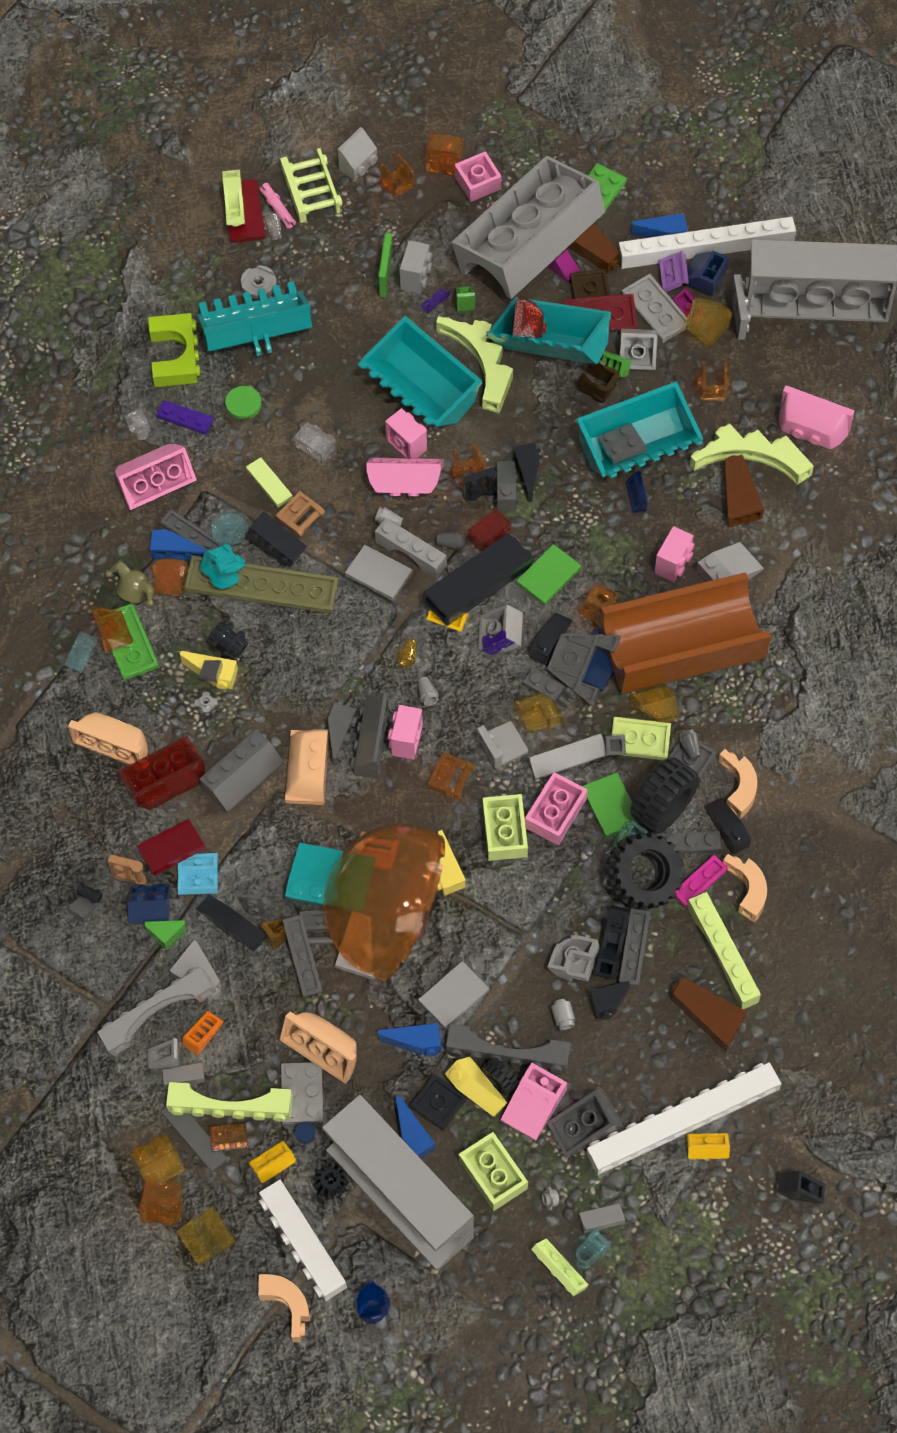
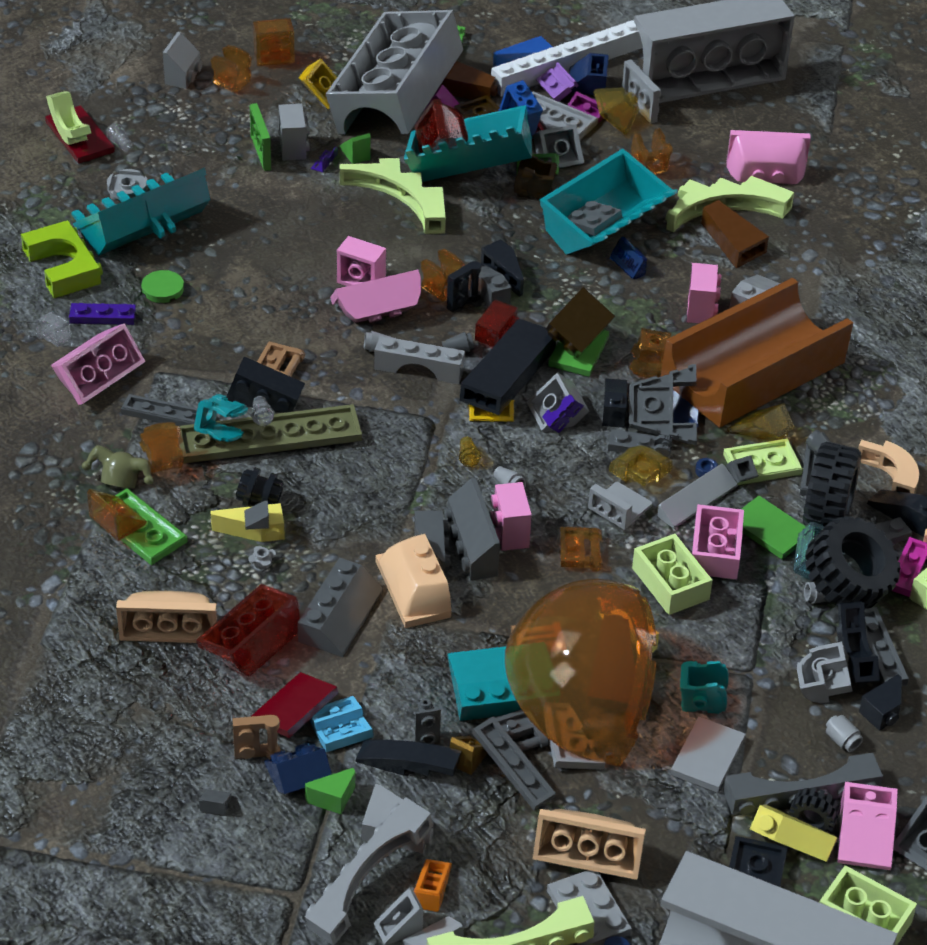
camera: 25 degrees left, 20 degrees down
clear light blue slope [64,631,98,673] -> none
black pin [76,883,103,904] -> none
blue slope [150,529,206,561] -> none
clear light blue dish [211,513,248,545] -> none
yellowish green tile [246,457,293,508] -> none
bright pink pin [259,183,296,229] -> none
yellowish green fence [280,148,342,223] -> none
clear brick [294,422,337,465] -> none
light grey tile [345,545,412,601] -> none
teal piece [358,316,482,427] -> none
blue slope [378,1023,441,1057] -> none
bright pink brick [454,151,502,202] -> none
none -> clear cone [252,396,274,426]
none -> yellow slope [299,58,337,109]
none -> blue window [499,80,543,139]
none -> dark brown slope [546,287,615,358]
none -> teal piece [680,661,729,714]
none -> dark blue tile [695,458,718,477]

